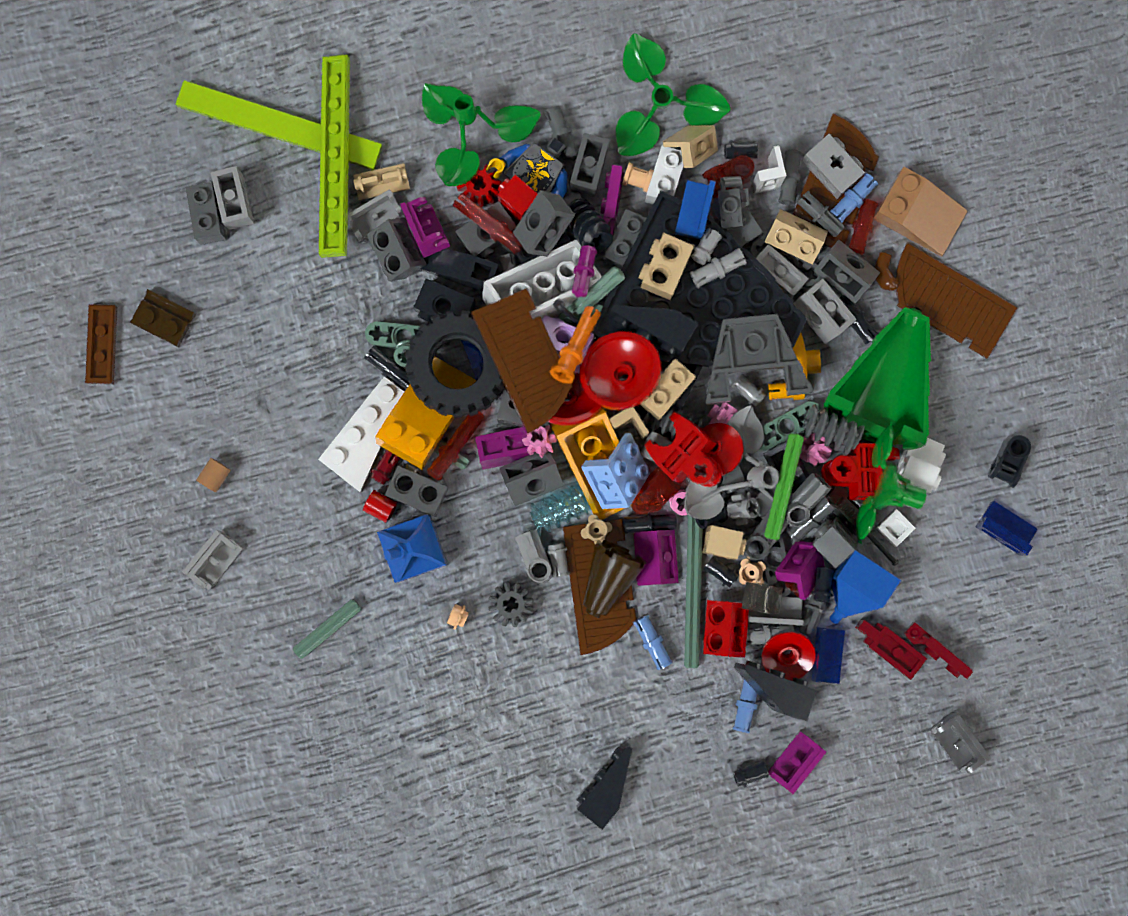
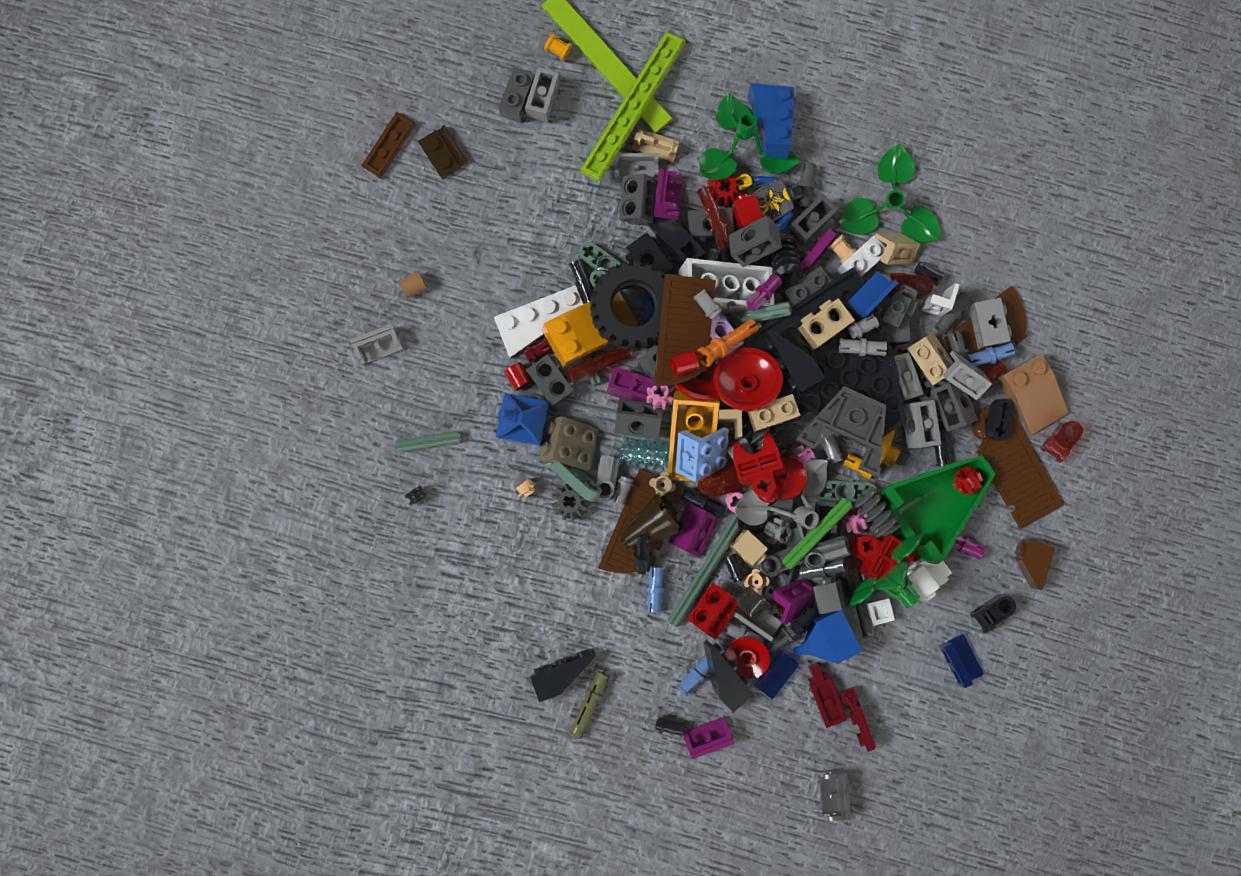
camera: 30 degrees right, 0 degrees up
none -> black bush [404,486,427,506]
none -> dark tan bracket [539,416,599,471]
none -> light orange bush [544,33,572,62]
none -> sand green beam [550,462,602,502]
none -> olive pin [568,671,610,739]
none -> black axle [634,535,652,575]
none -> red beam [670,350,699,377]
none -> light grey pin [693,289,722,319]
none -> blue wedge [748,83,794,159]
none -> light grey panel [943,350,992,400]
none -> red gear [953,467,983,495]
none -> magenta axle [953,535,986,560]
none -> black beam [986,399,1013,441]
none -> reddish brown slope [1015,539,1055,590]
none -> clear red piece [1040,421,1083,463]

